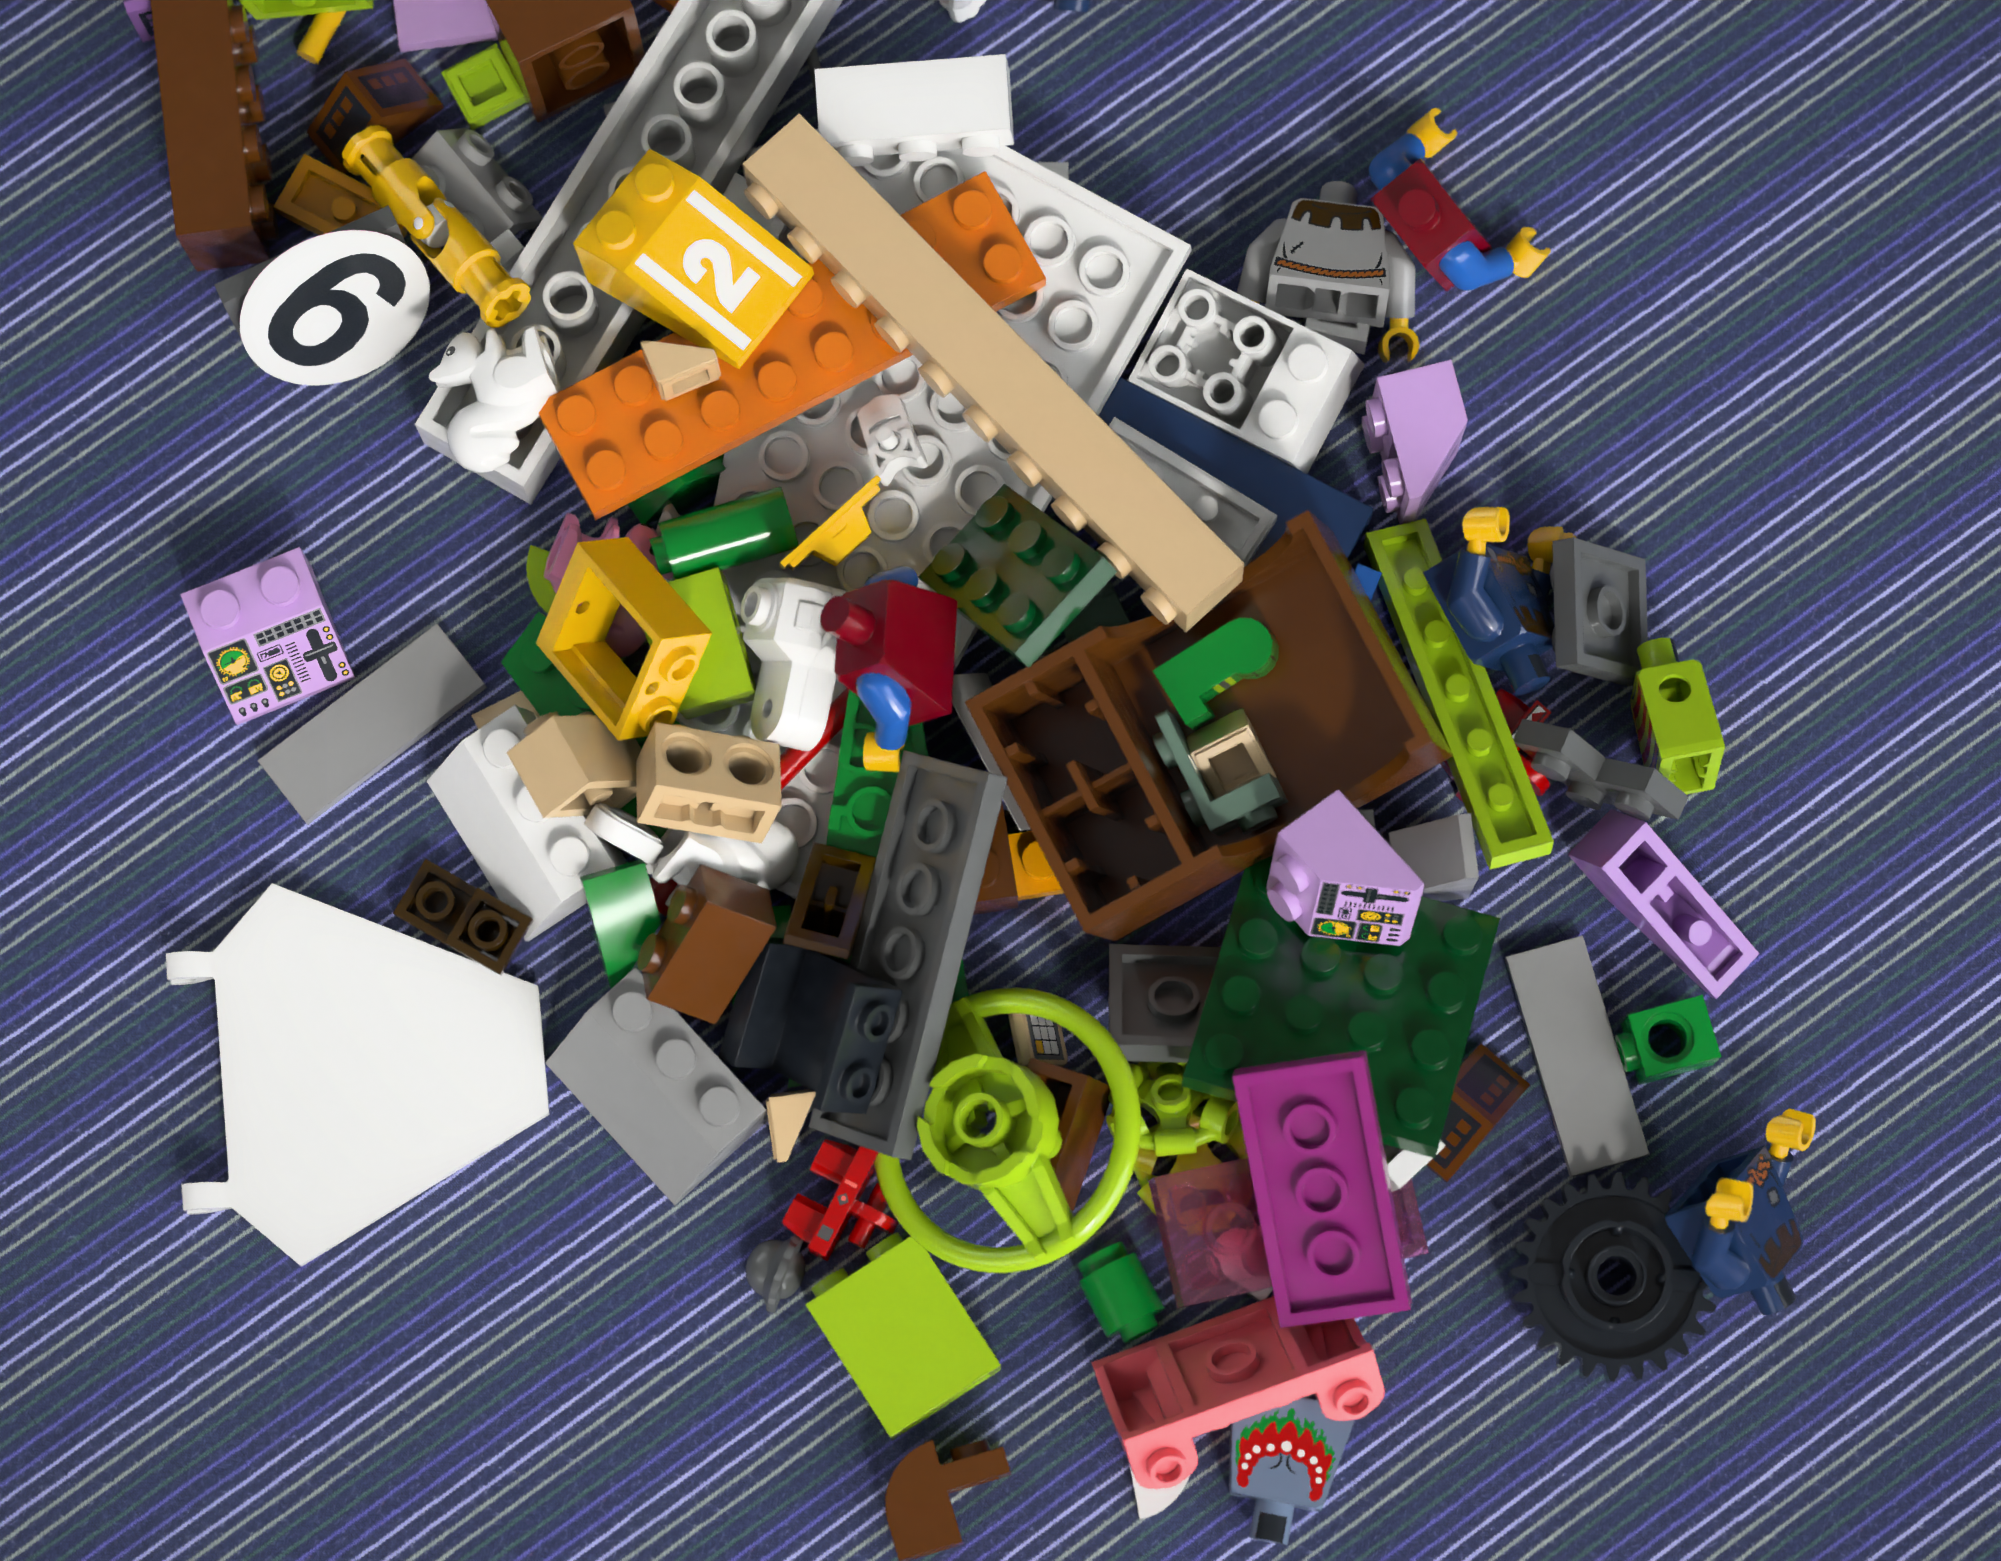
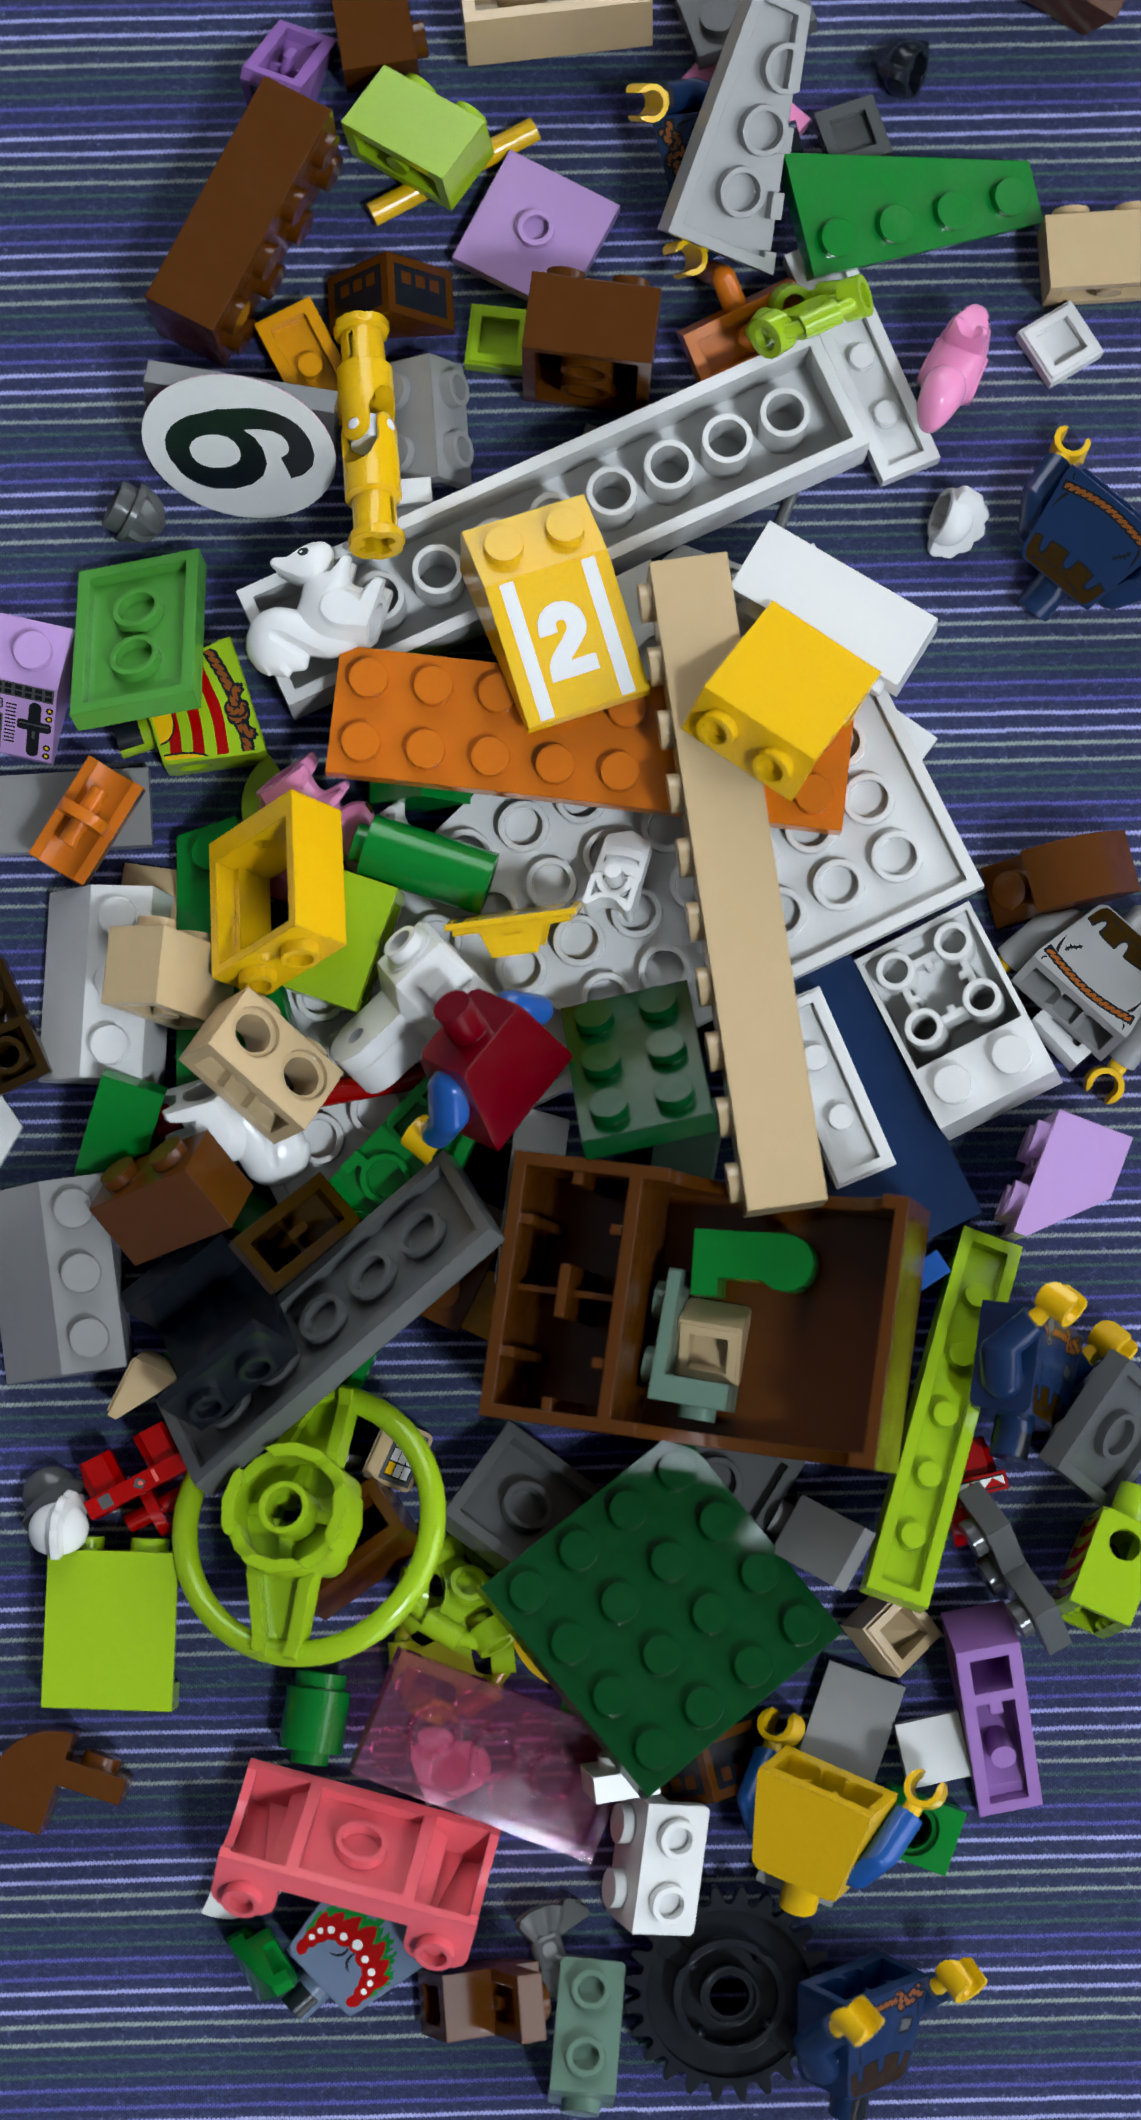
camera: 30 degrees right, 5 degrees up
white tile [584,803,664,866] -> none
tan slope [640,341,721,401] -> none
magenta plate [1233,1050,1412,1328] -> none
lavender slope [1266,789,1425,946] -> none
none -> white piece [28,1490,89,1560]
none -> orange hips [29,755,146,886]
none -> bright green plate [69,548,207,731]
none -> dark grey plate [101,480,165,543]
none -> torso [112,637,269,776]
none -> green slope [225,1925,298,2001]
none -> reddish brown brick [417,1958,551,2044]
none -> dark grey piece [515,1898,596,1998]
none -> sand green bracket [547,1957,626,2118]
none -> white bracket [602,1794,710,1936]
none -> yellow panel [681,600,882,802]
none -> yellow torso [737,1707,948,1917]
none -> tan slope [840,1596,943,1678]
none -> white tile [893,1709,973,1788]
none -> reddish brown brick [980,830,1141,929]

